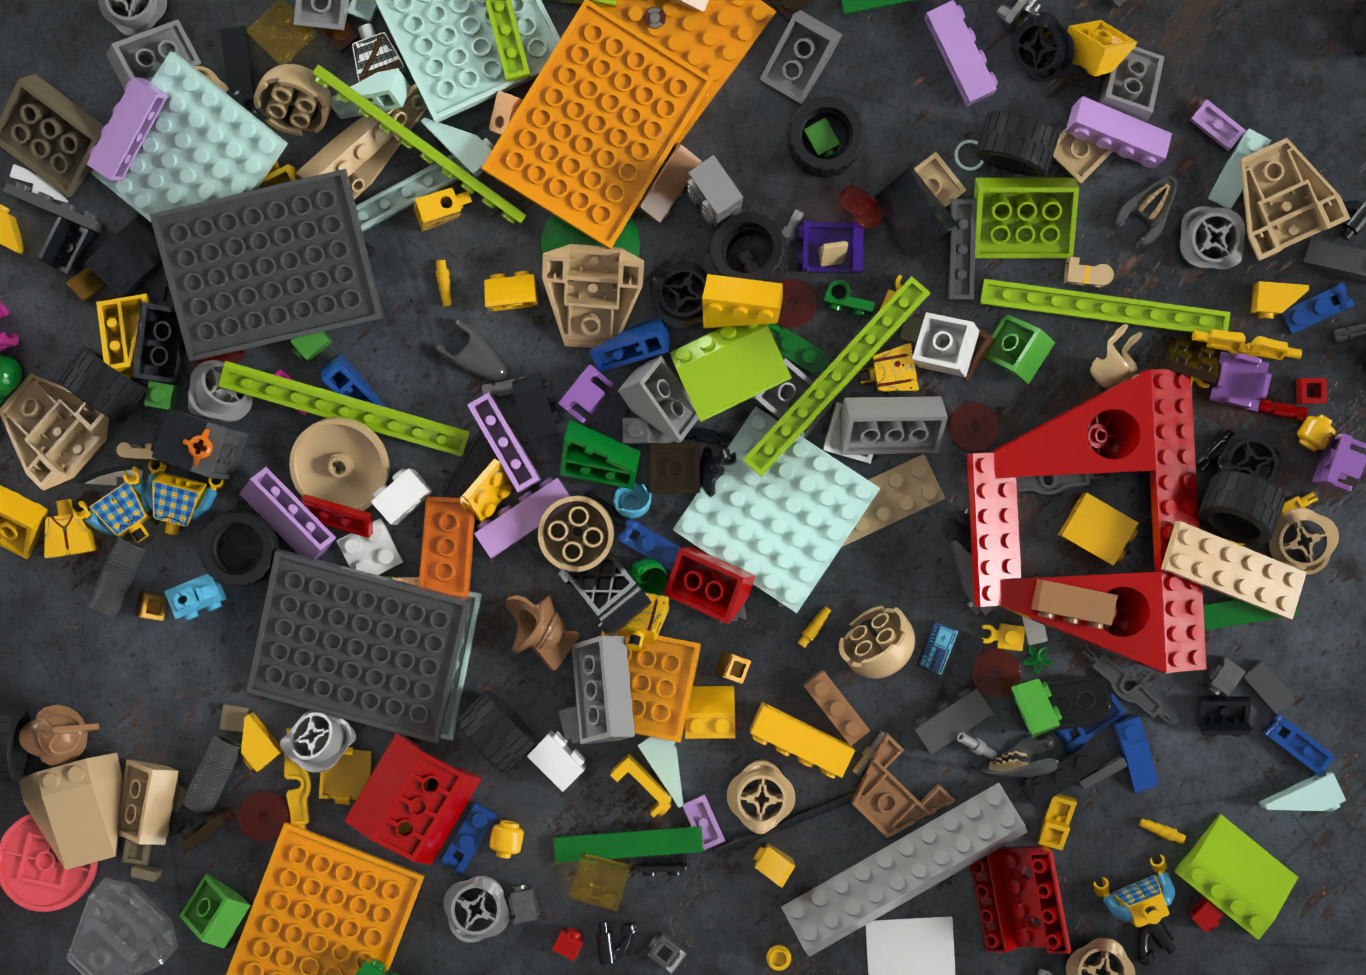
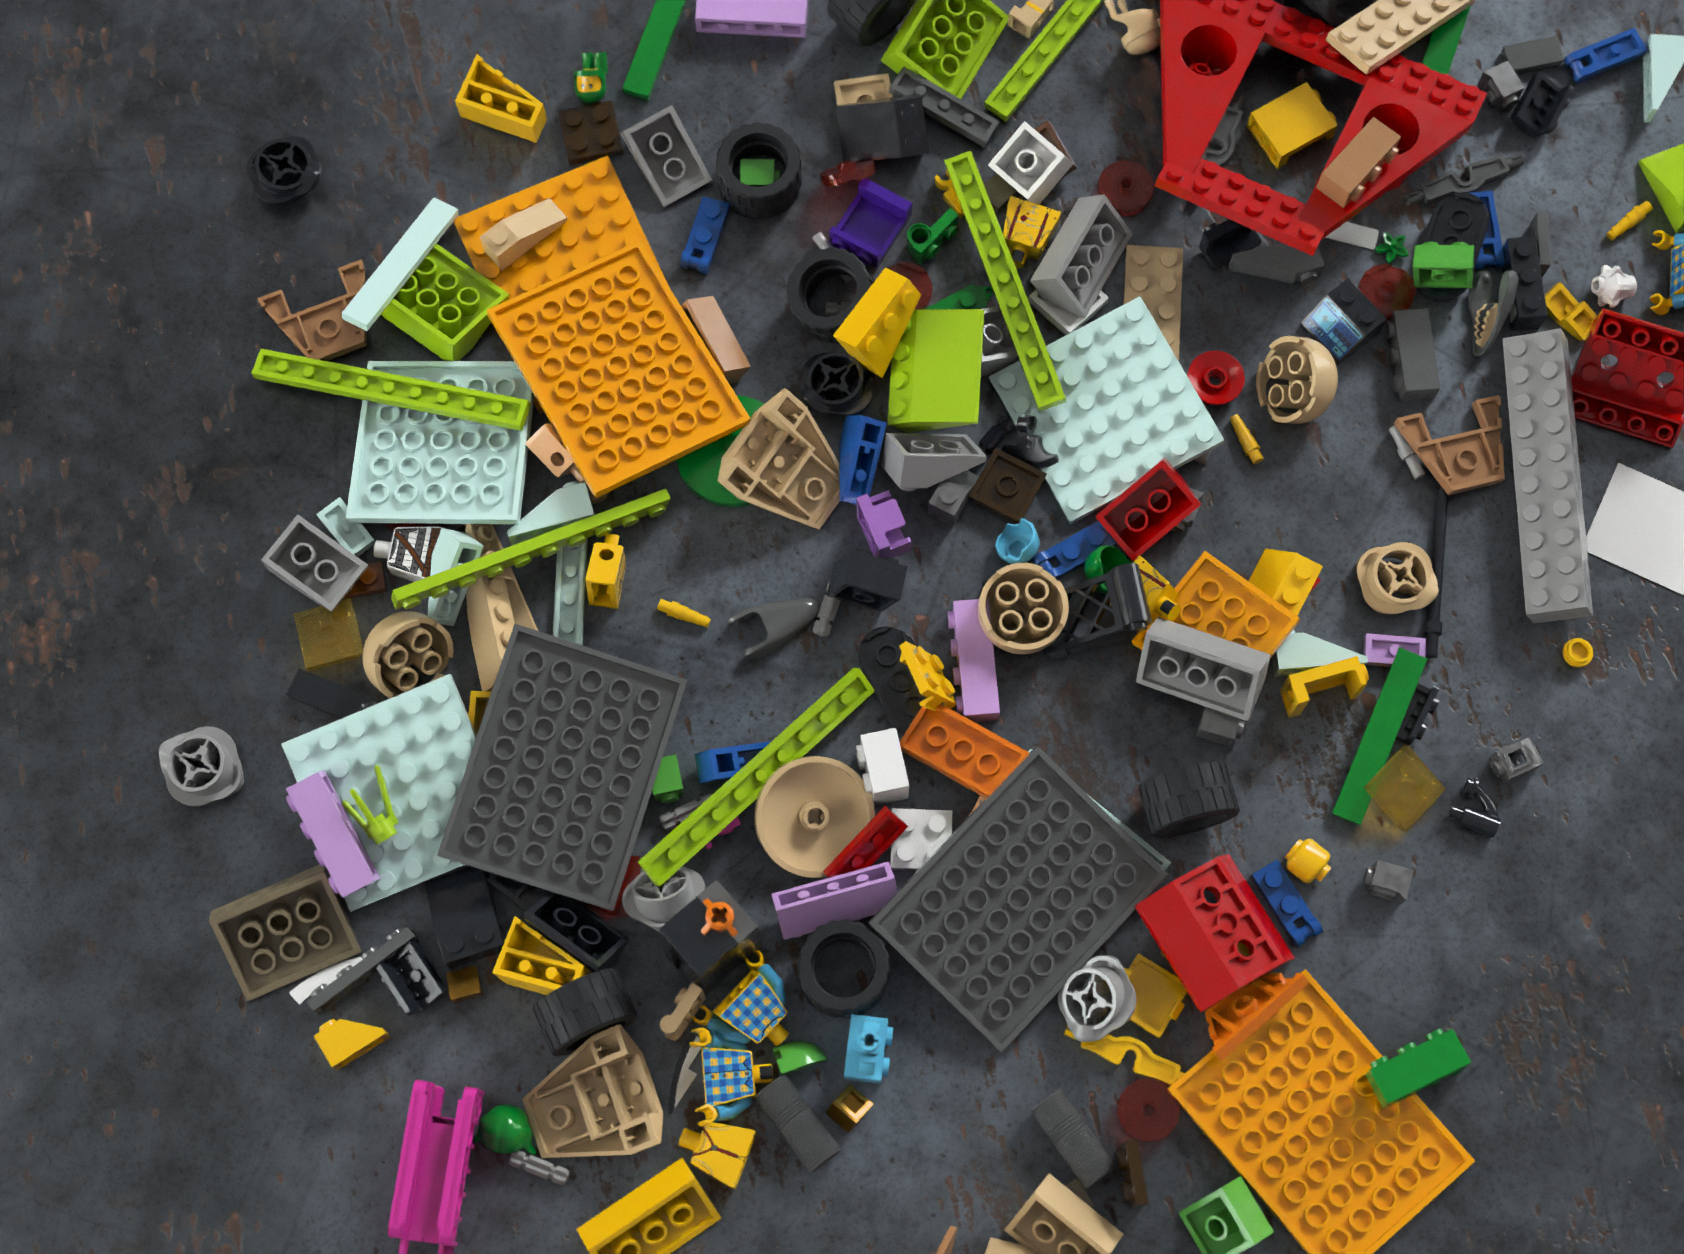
camera: 60 degrees left, 15 degrees down
light grey slope [106,19,201,89] -> none
bright green brick [144,381,181,410] -> none
dark tan tile [220,704,250,732] -> none
yellow slope [241,712,283,772] -> none
light grey piece [444,876,510,943] -> none
lavender brick [468,392,541,492] -> none
yellow slope [484,271,539,312] -> none
medium nougat helmet [505,595,579,671] -> none
white brick [527,730,586,792] -> none
red plate [552,927,585,961] -> none
green wedge [560,419,641,489] -> none
clear smoke sticker [644,7,666,28] -> none
light grey brick [687,155,743,229] -> none
pearl gold slope [715,650,751,684] -> none
yellow brick [749,702,855,779] -> none
yellow slope [753,843,795,887] -> none
medium nougat brick [803,670,870,746] -> none
tan slope [817,241,848,267] -> none
light aqua piece [954,140,984,171] -> none
light grey bar [957,732,998,760] -> none
yellow plate [981,623,1026,651] -> none
bright green slope [984,314,1055,384] -> none
blue slope [1111,714,1159,793] -> none
none -> lime plant [342,765,399,845]
none -> light grey axle [660,794,712,831]
none -> blue plate [679,196,730,275]
none -> bright green brick [772,1040,828,1076]
none -> red dish [1187,350,1245,405]
none -> orange wing [1205,973,1309,1061]
none -> white rock [1591,265,1637,307]

